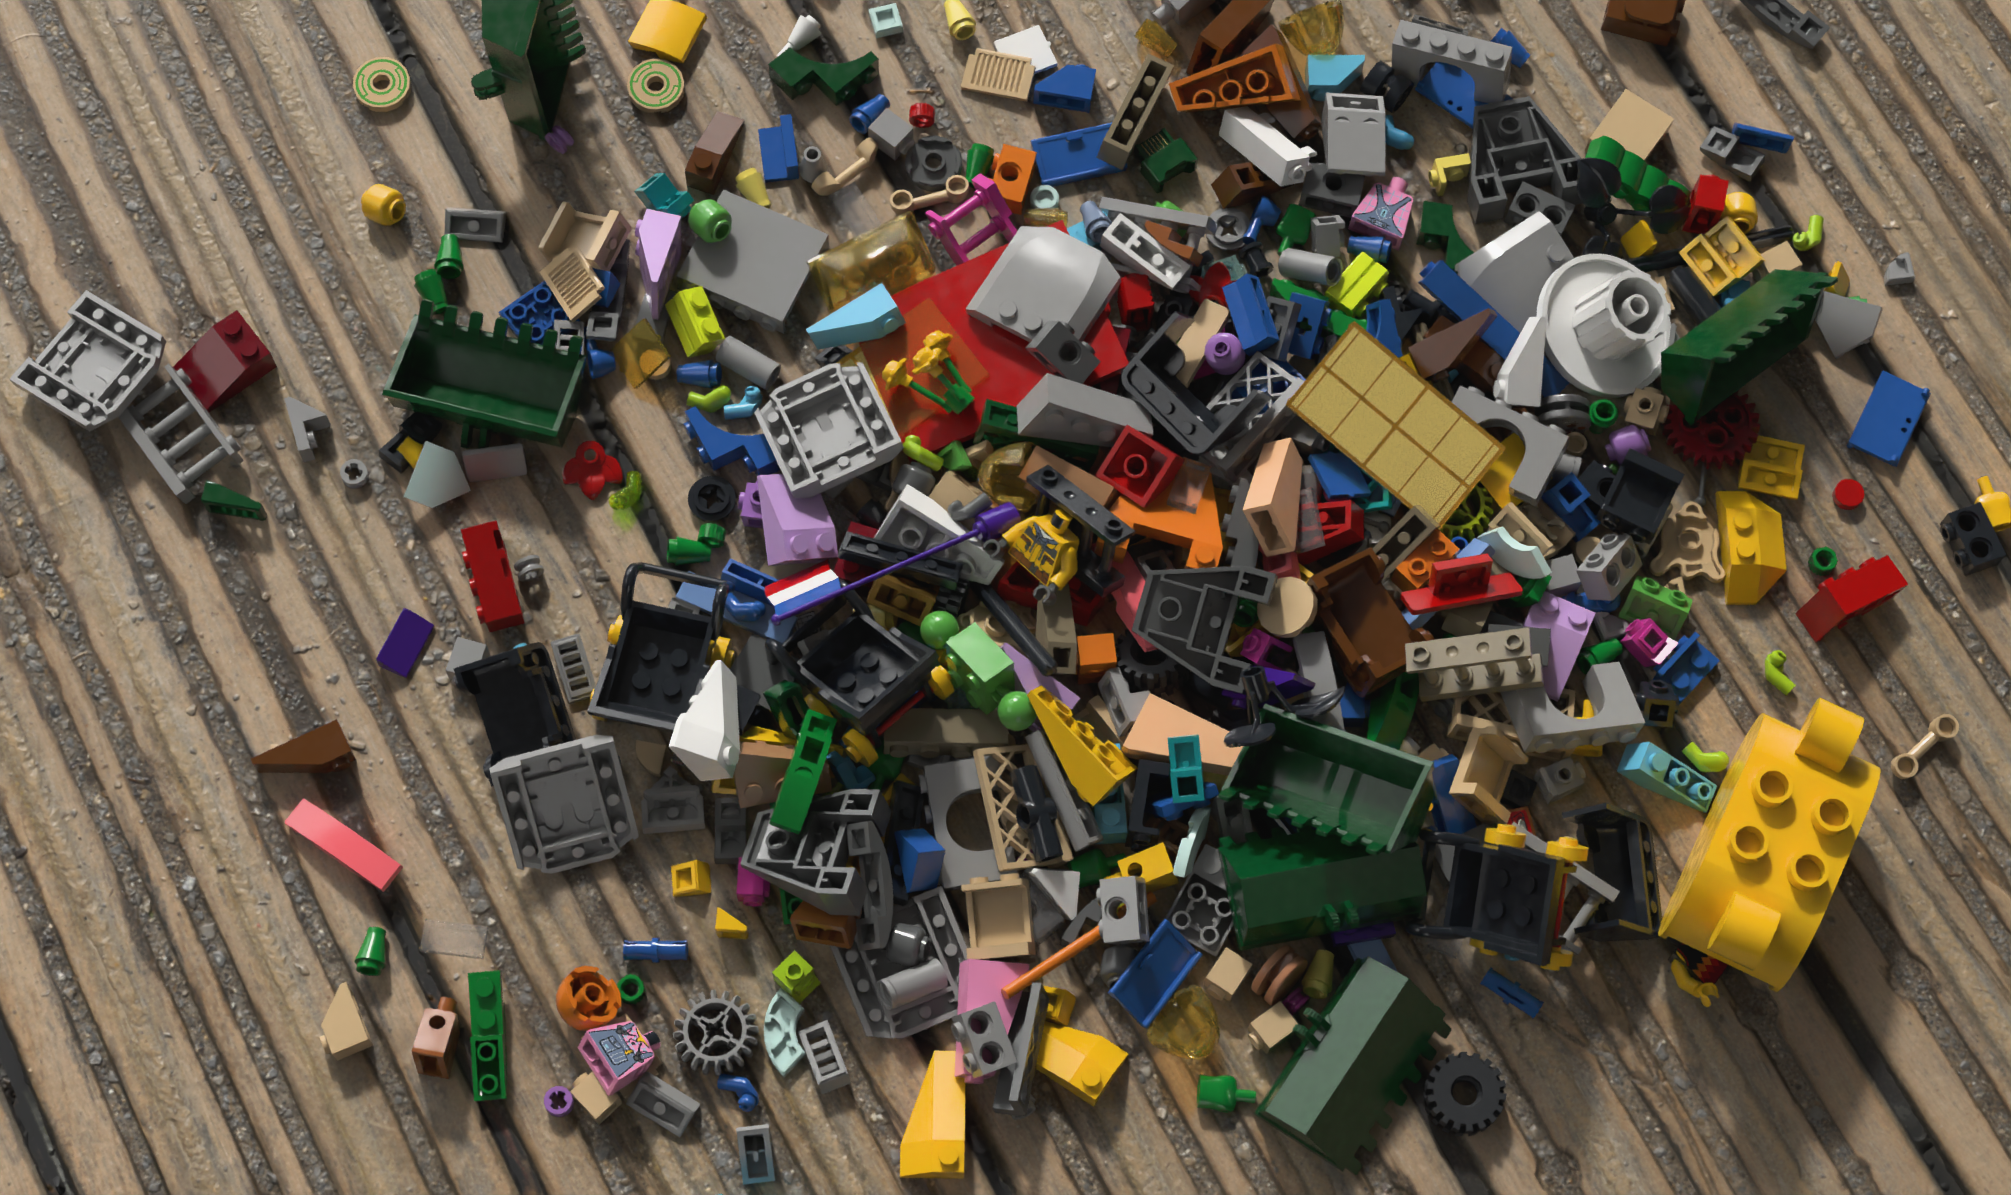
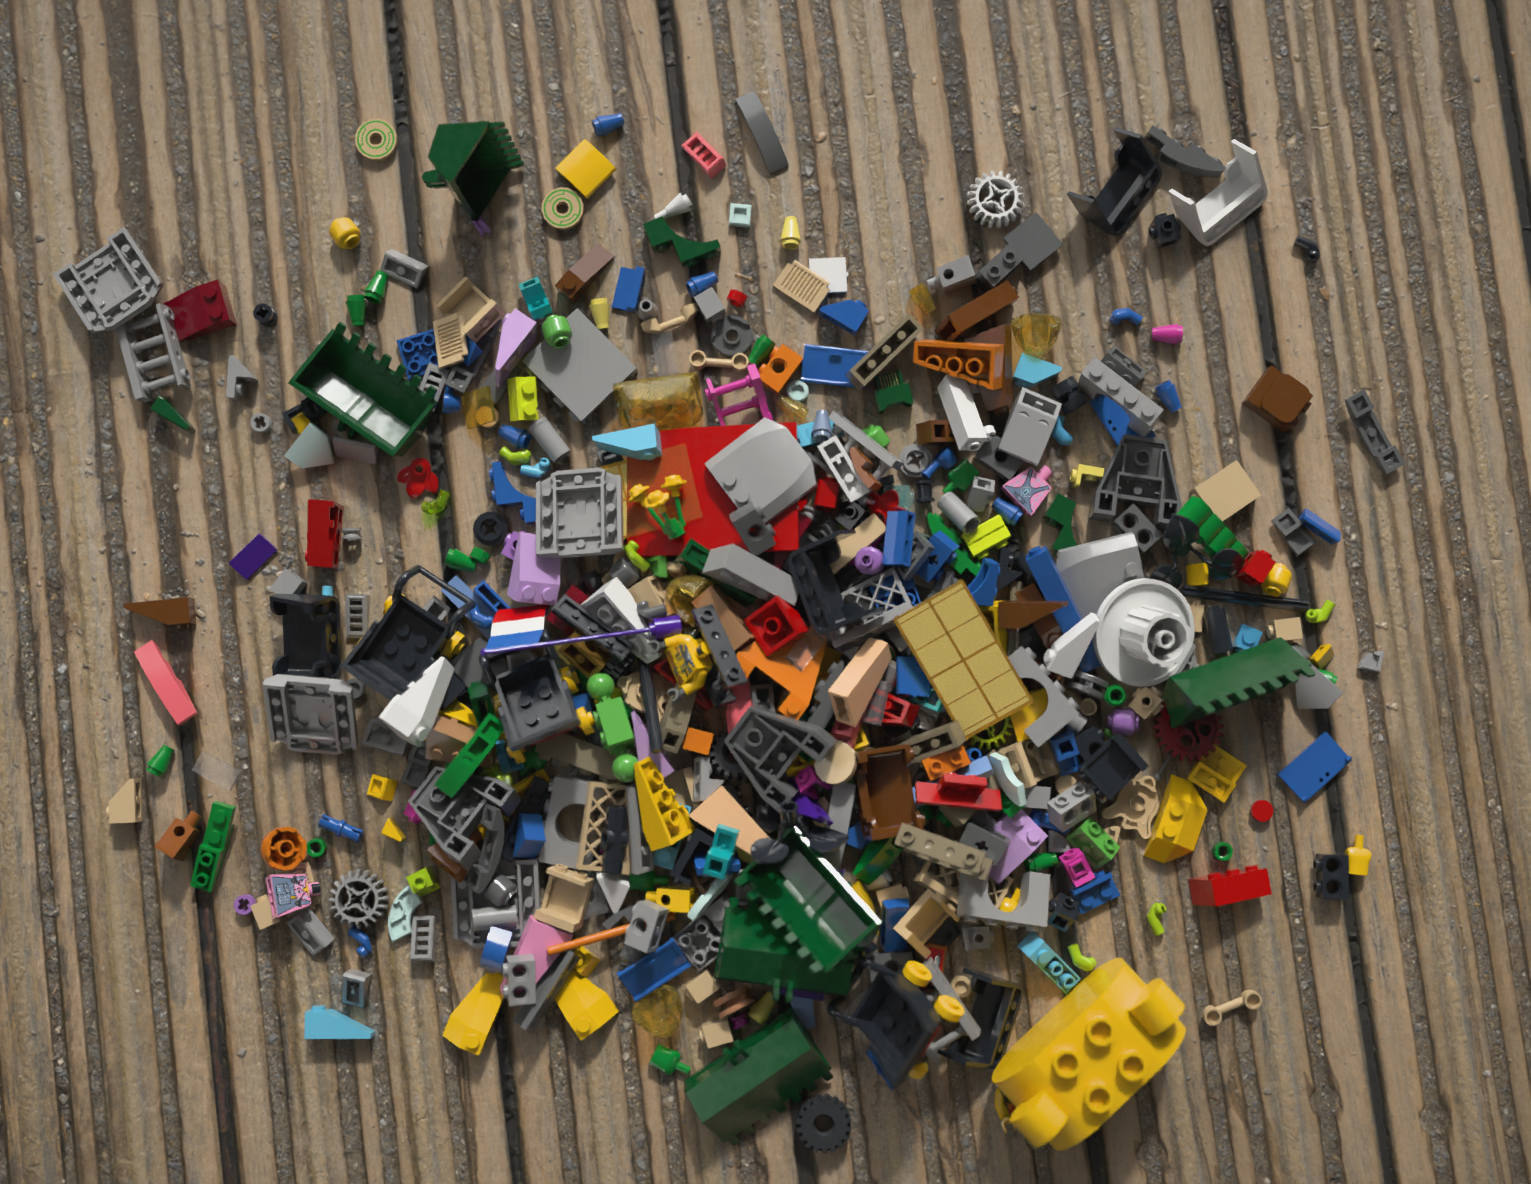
camera: 25 degrees right, 15 degrees up
yellow slope [1679,216,1765,297] -> none
none -> black bush [253,303,278,327]
none -> blue brick [480,926,513,973]

